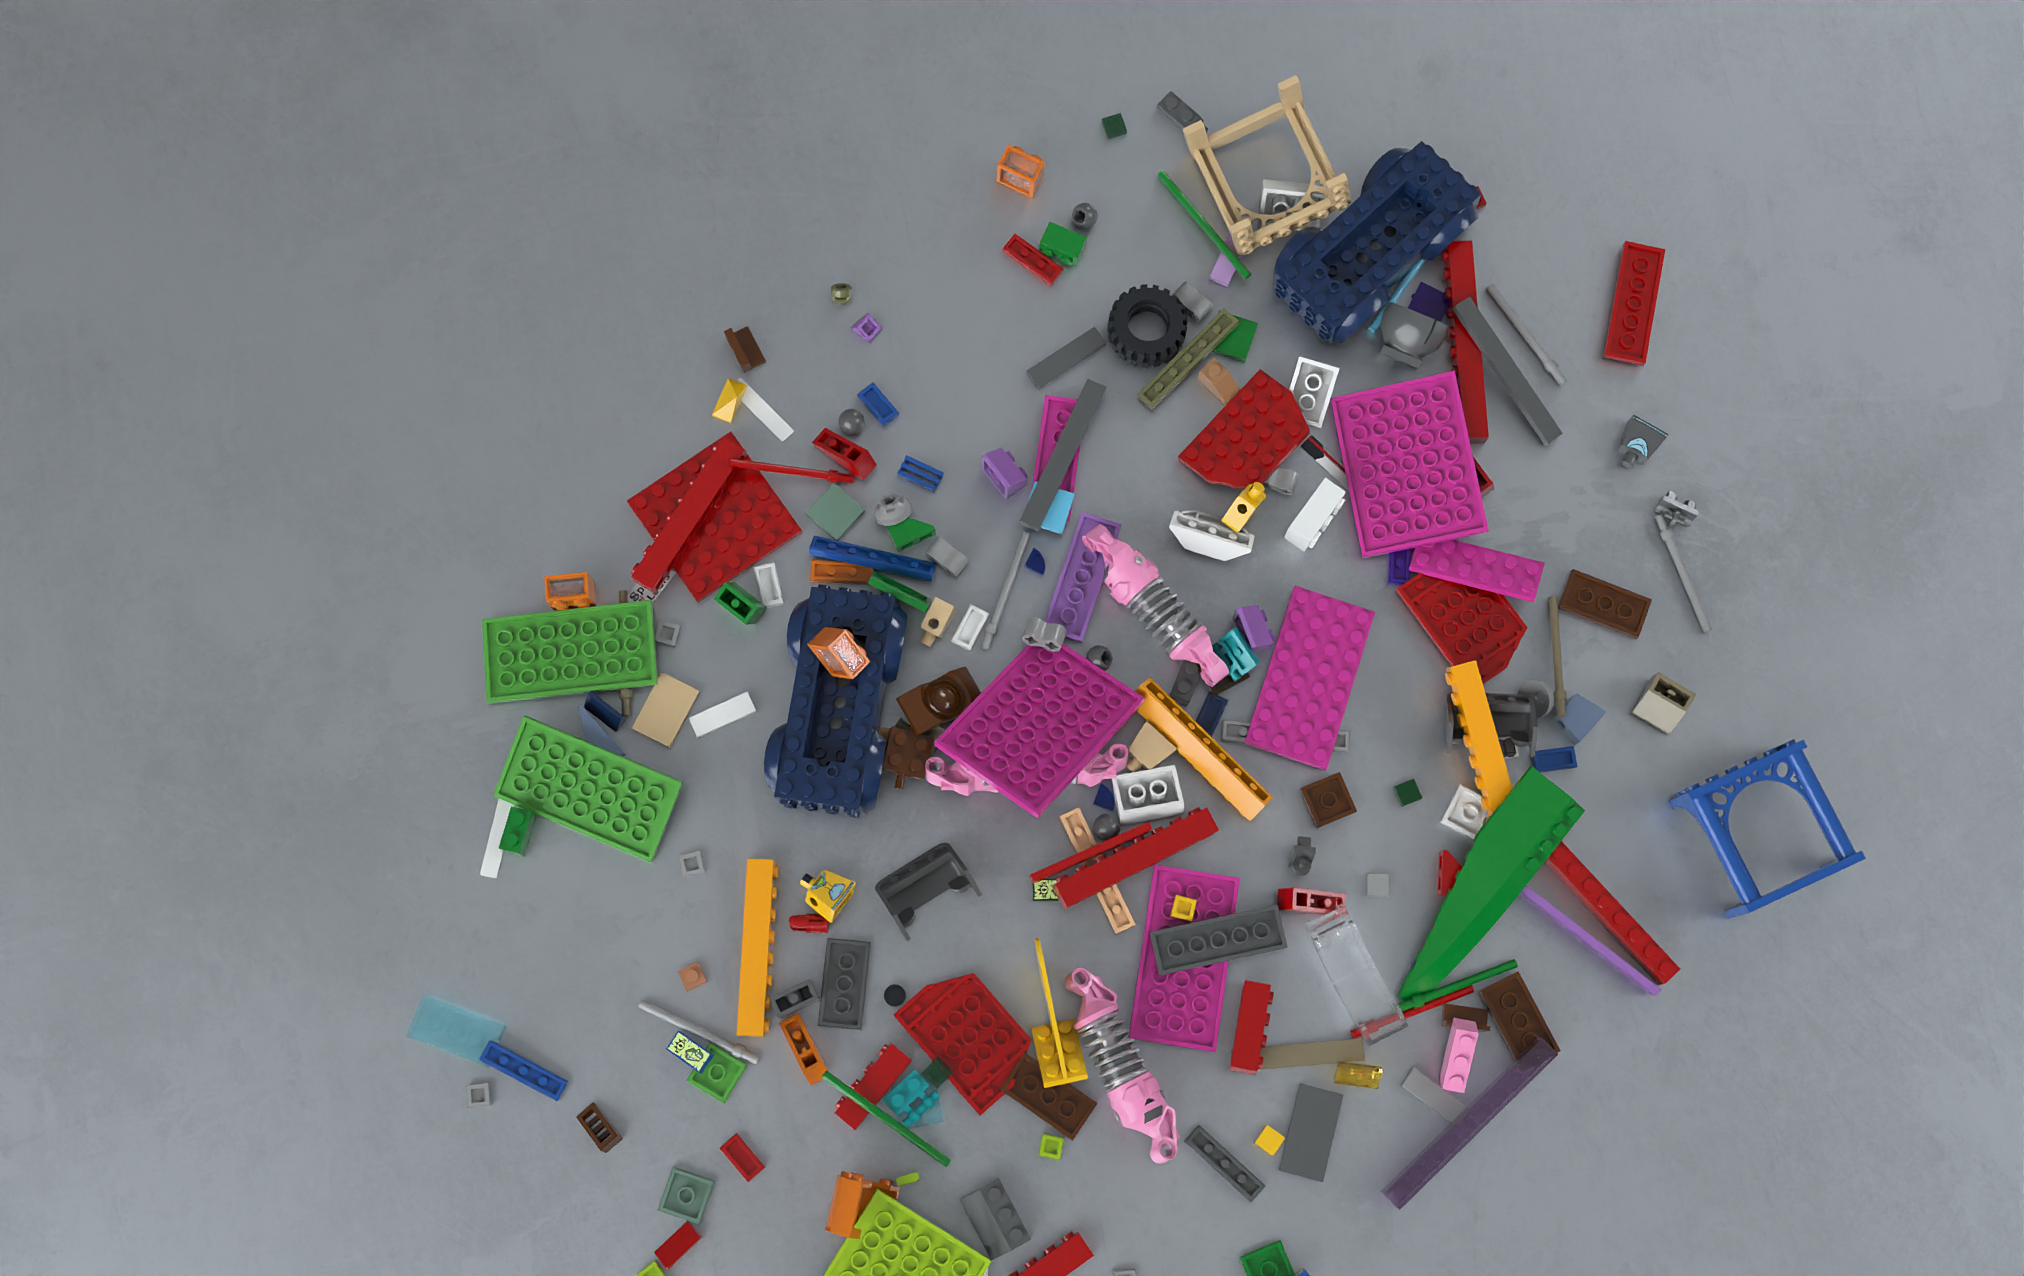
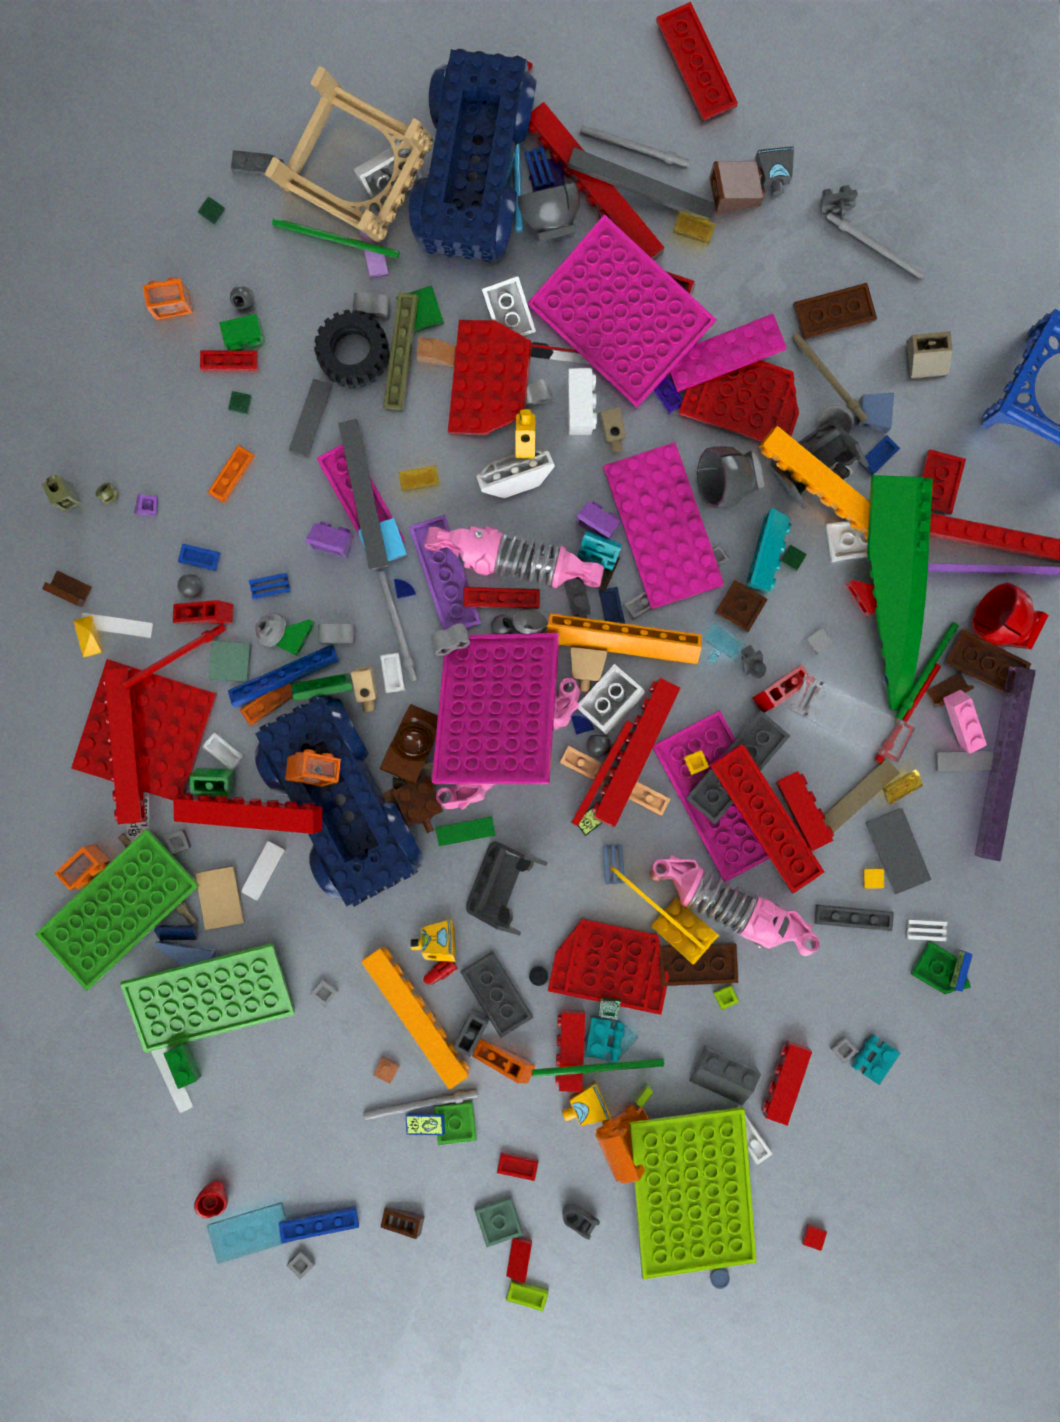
camera: 30 degrees left, 10 degrees up
none -> olive brick [42,475,81,511]
none -> red brick [173,793,322,834]
none -> red hair [194,1181,228,1219]
none -> orange tile [207,445,255,504]
none -> clear green tile [228,391,252,415]
none -> clear yellow plate [398,465,439,492]
none -> green tile [435,816,495,847]
none -> red tile [463,587,540,609]
none -> light grey piece [513,609,548,634]
none -> blue tile [525,146,554,189]
none -> yellow torso [561,1080,611,1126]
none -> dark grey piece [562,1204,600,1240]
none -> dark tan torso [598,407,626,453]
none -> sand blue tile [603,844,625,885]
none -> clear yellow plate [673,212,715,244]
none -> dark grey plate [697,446,765,508]
none -> clear light blue plate [703,623,746,664]
none -> slope [709,161,765,214]
none -> red plate [709,744,824,894]
none -> teal slope [745,508,791,593]
none -> white tile [906,919,947,941]
none -> red plate [921,449,966,515]
none -> red plate [972,582,1049,650]

